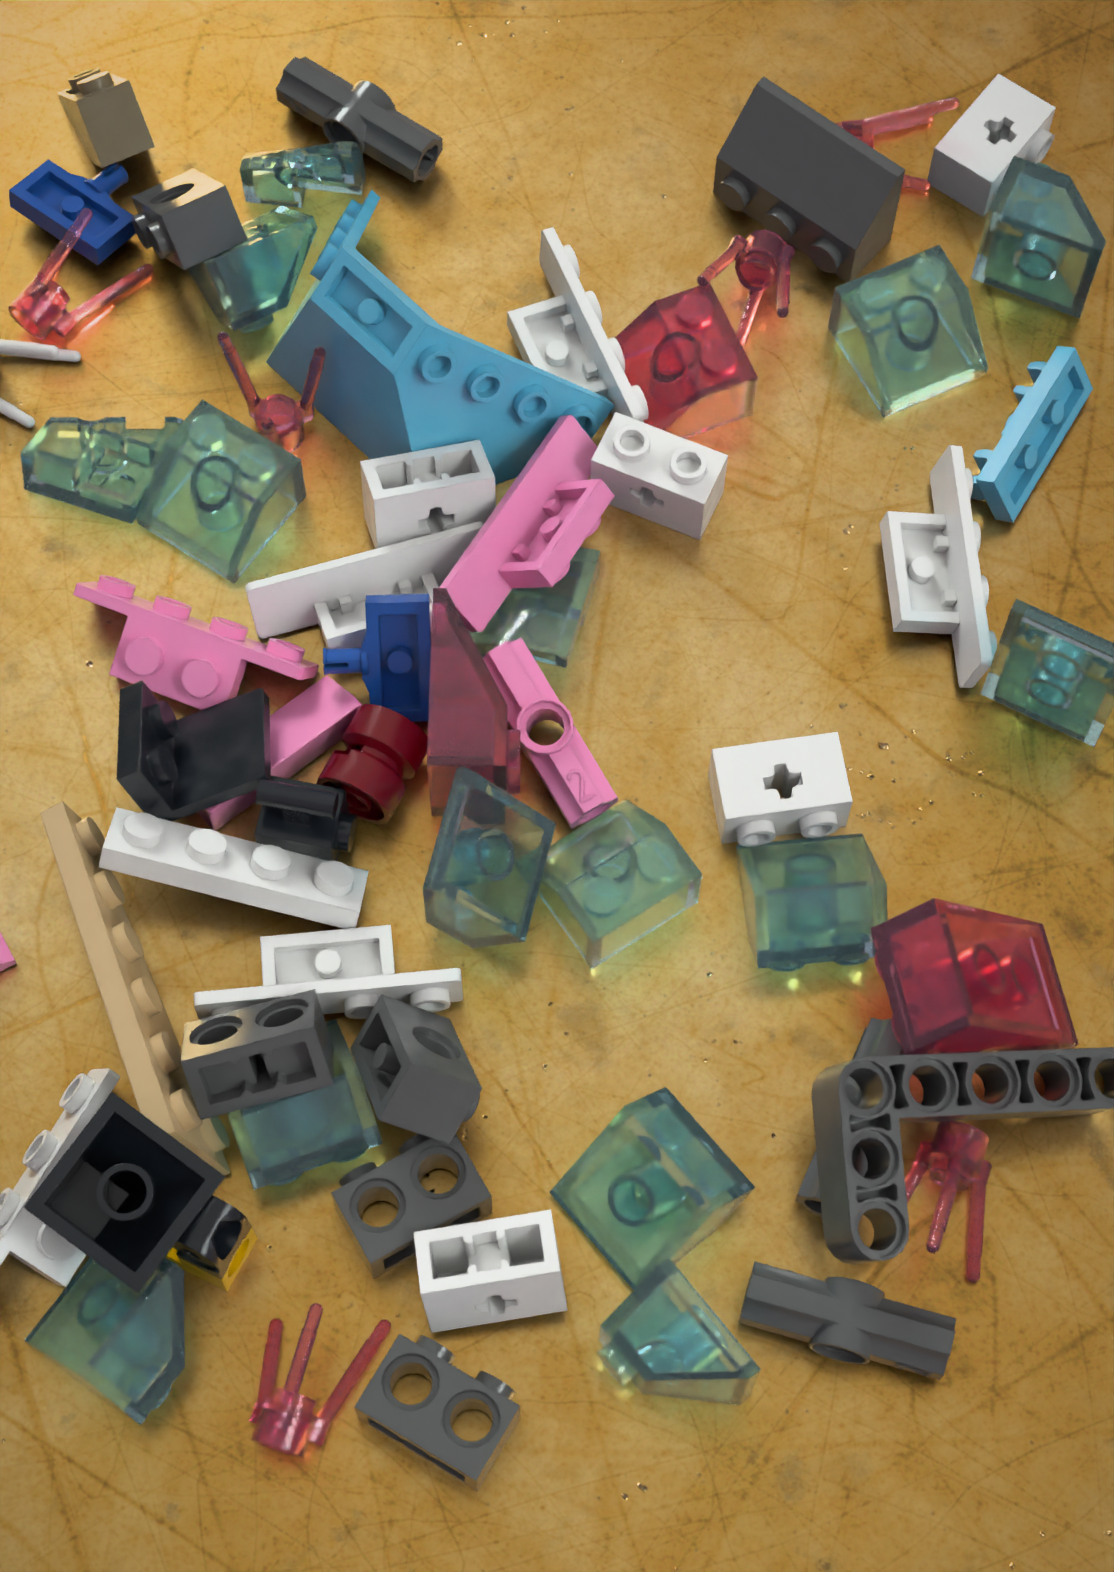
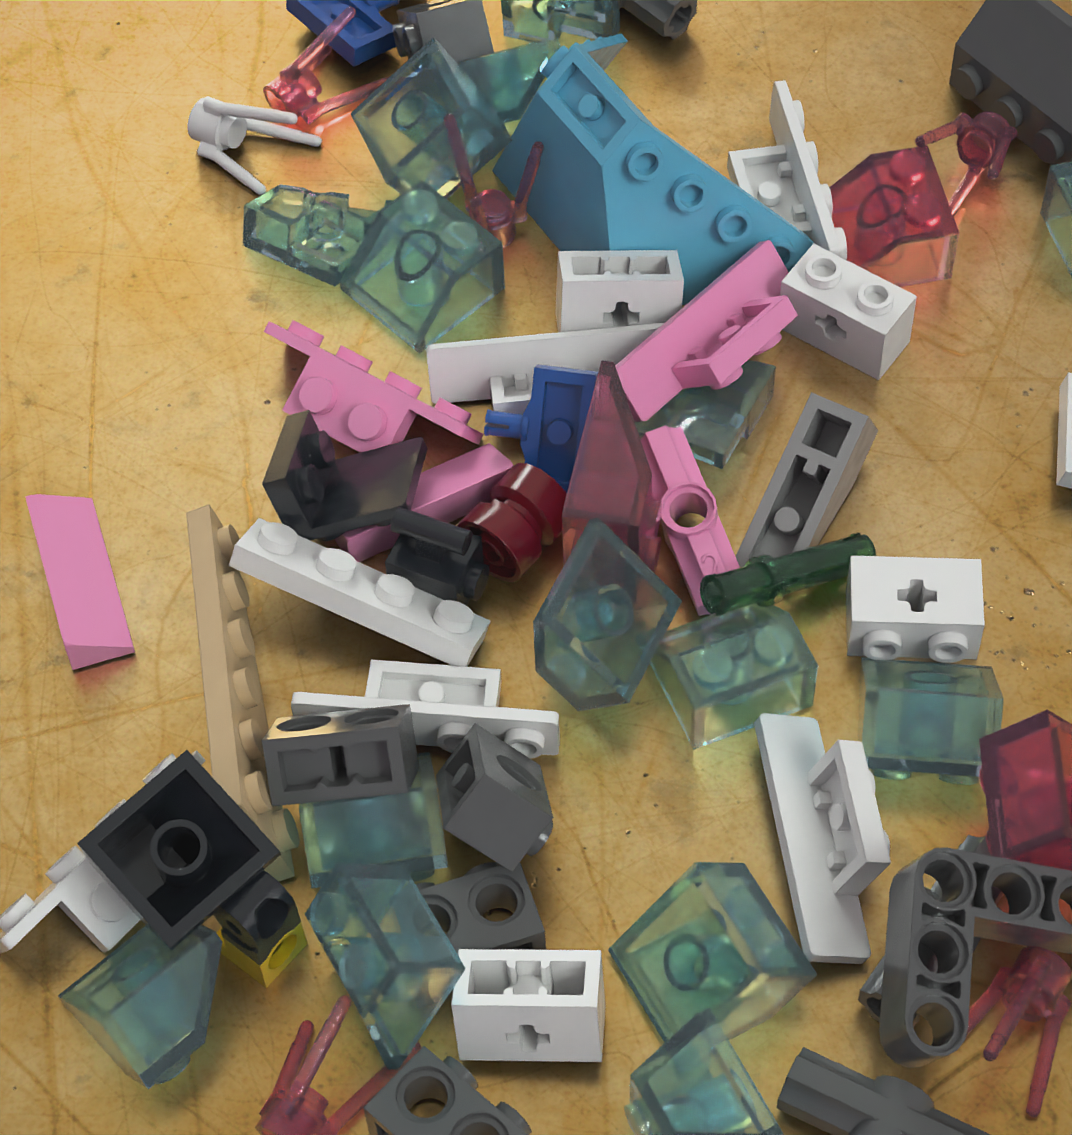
camera: 15 degrees right, 10 degrees down
none -> clear light blue slope [305,862,466,1070]
none -> clear light blue slope [350,38,513,215]
none -> clear green pin [700,532,876,616]
none -> light grey slope [735,392,878,591]
none -> white bracket [754,713,891,964]

